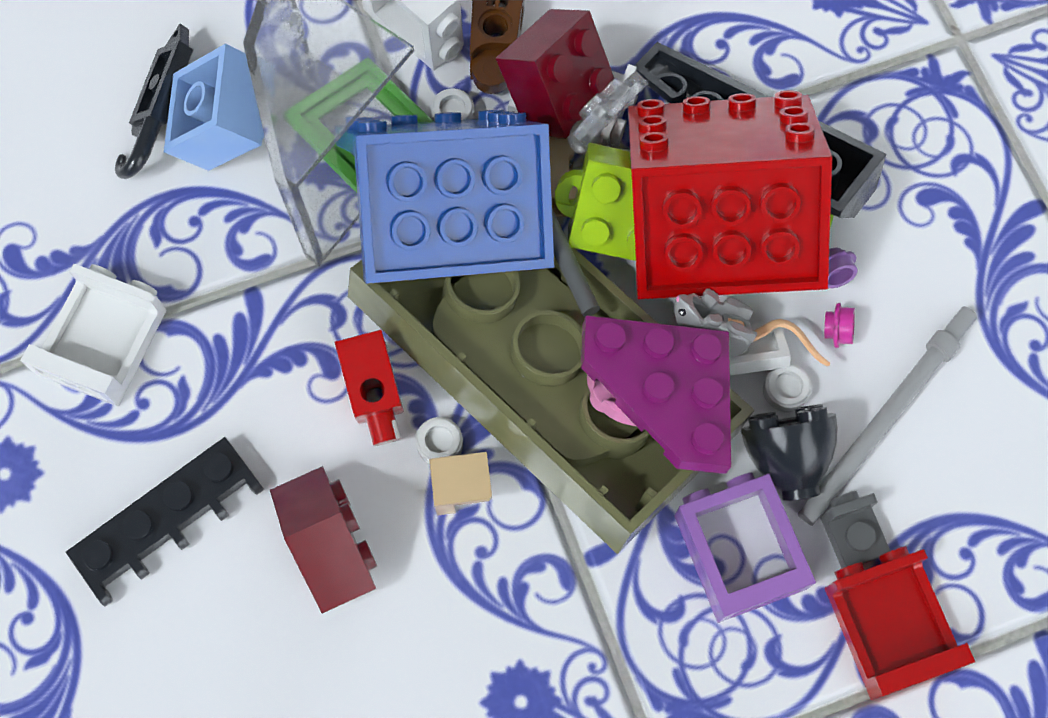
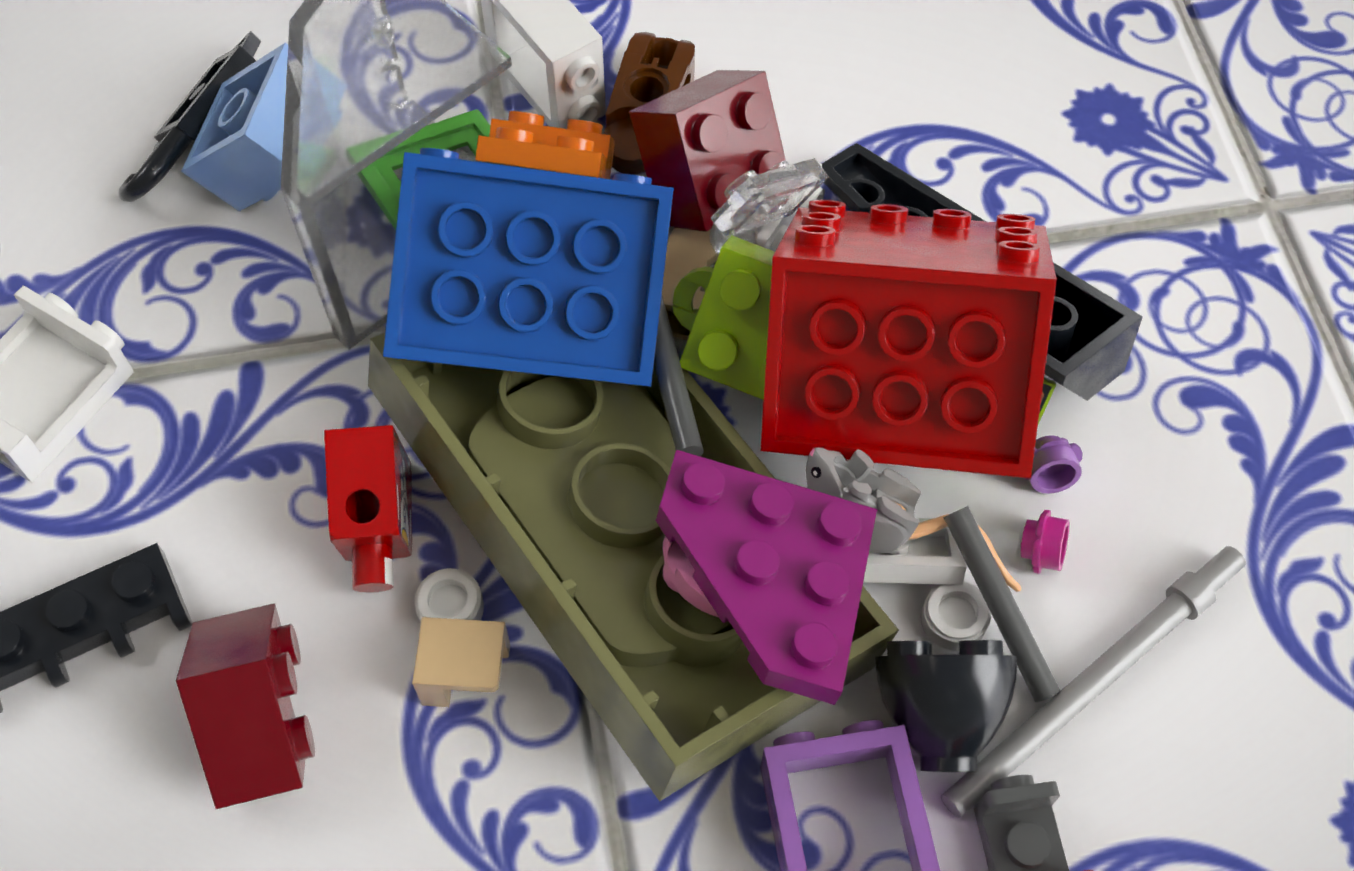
camera: 10 degrees right, 10 degrees down
none -> orange plate [475,111,615,179]
none -> dark grey bar [943,506,1060,702]

